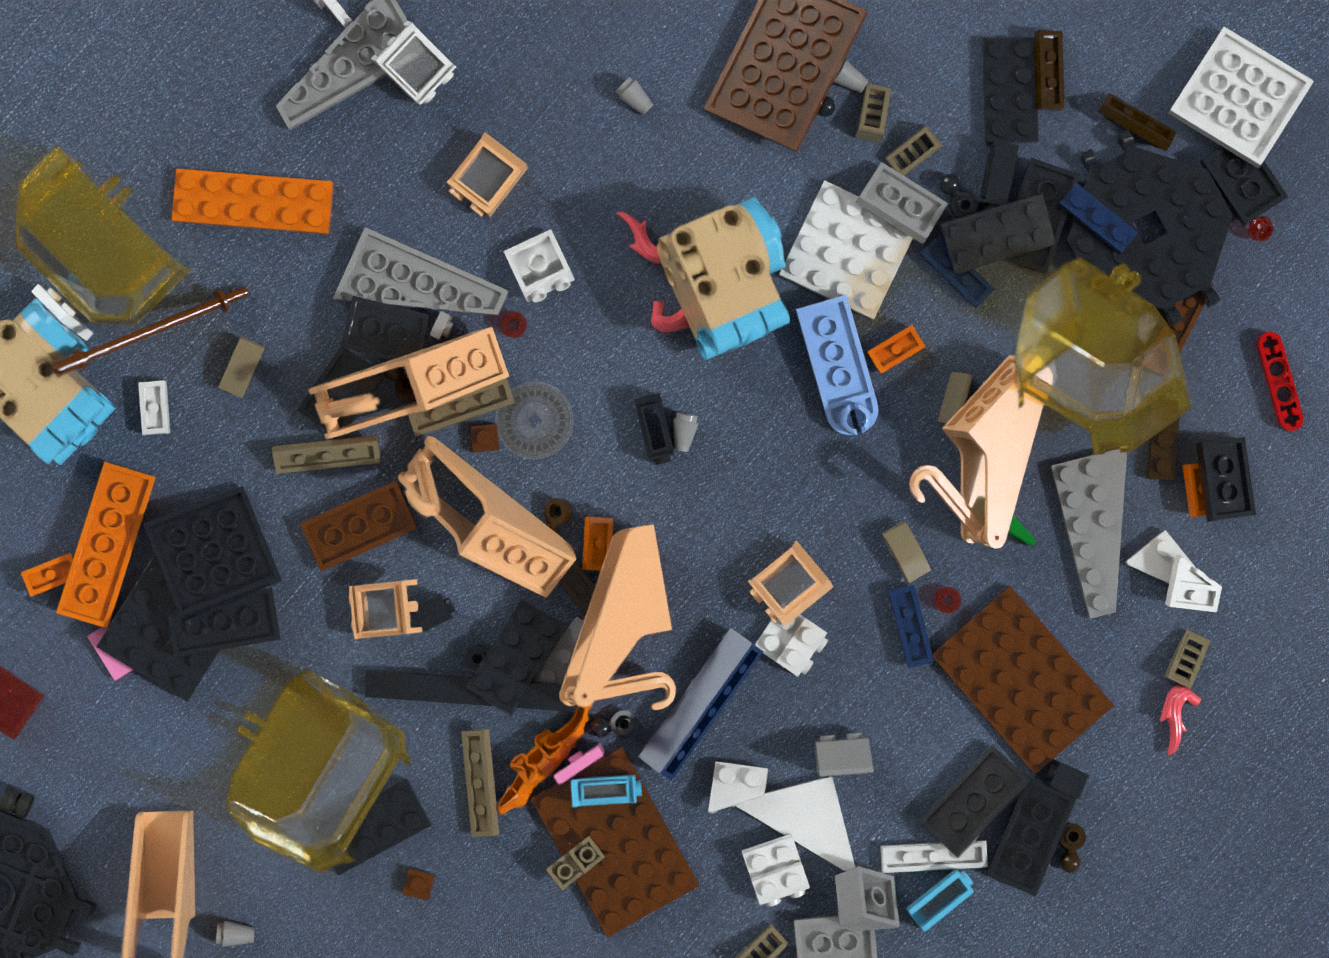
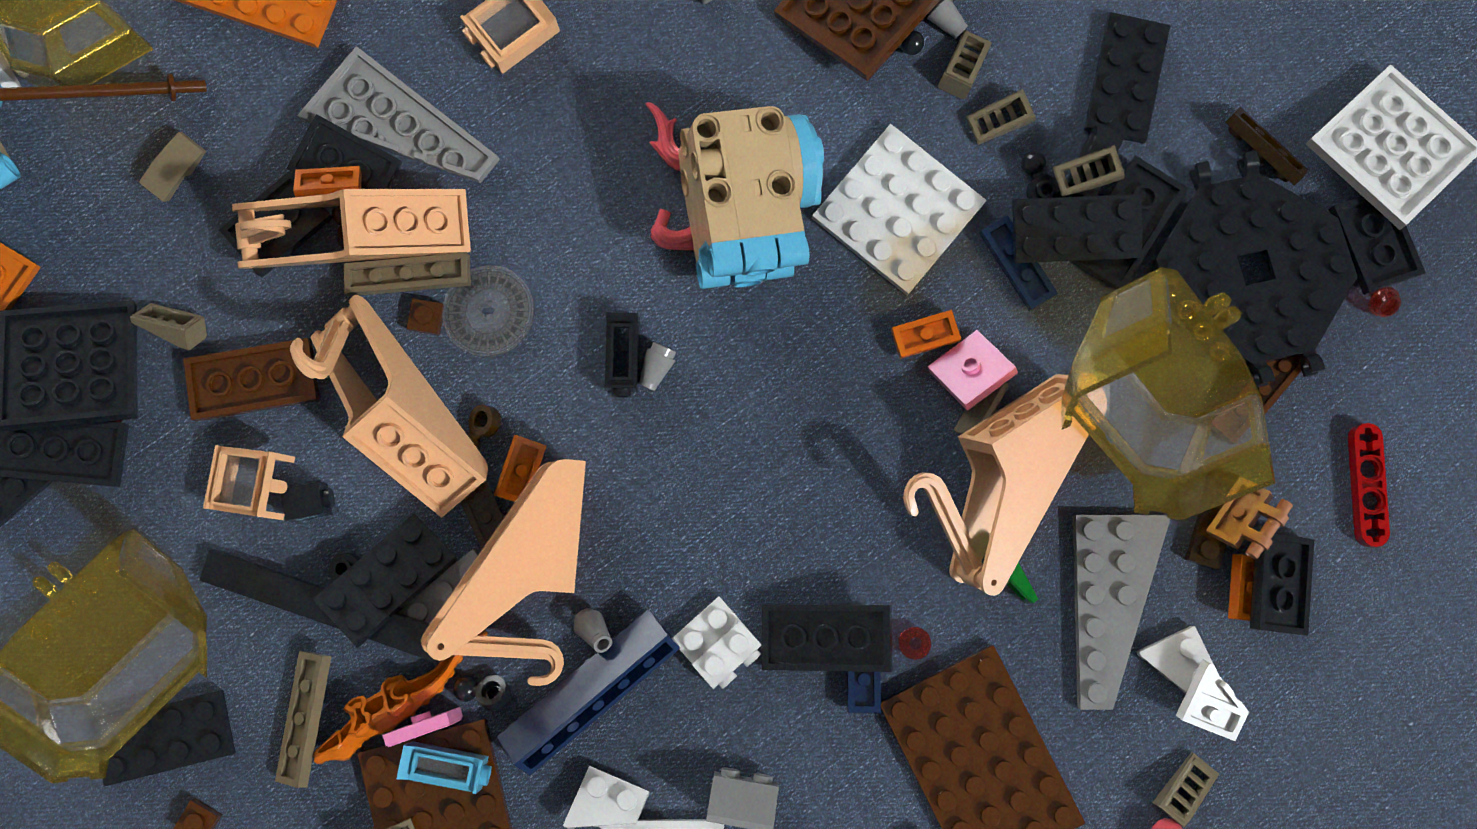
camera: 15 degrees right, 5 degrees down
white plate [138,380,170,435] -> none
dark tan plate [272,435,381,474] -> none
light grey plate [430,311,454,341] -> none
clear red plate [501,312,527,338] -> none
white plate [504,229,575,302] -> none
light nougat window [748,540,833,627] -> none
light blue plate [795,294,878,435] -> none
light grey plate [856,162,948,244] -> none
dark tan slope [881,521,931,583] -> none
dark brown plate [1034,30,1065,111] -> none
dark blue plate [1059,183,1138,254] -> none
none -> dark tan slope [130,303,207,350]
none -> orange plate [293,166,362,197]
none -> light grey cone [574,608,612,653]
none -> black plate [762,605,893,672]
none -> bright pink plate [927,330,1018,411]
none -> dark tan slope [1052,145,1125,197]
none -> nougat plate [1206,478,1293,560]

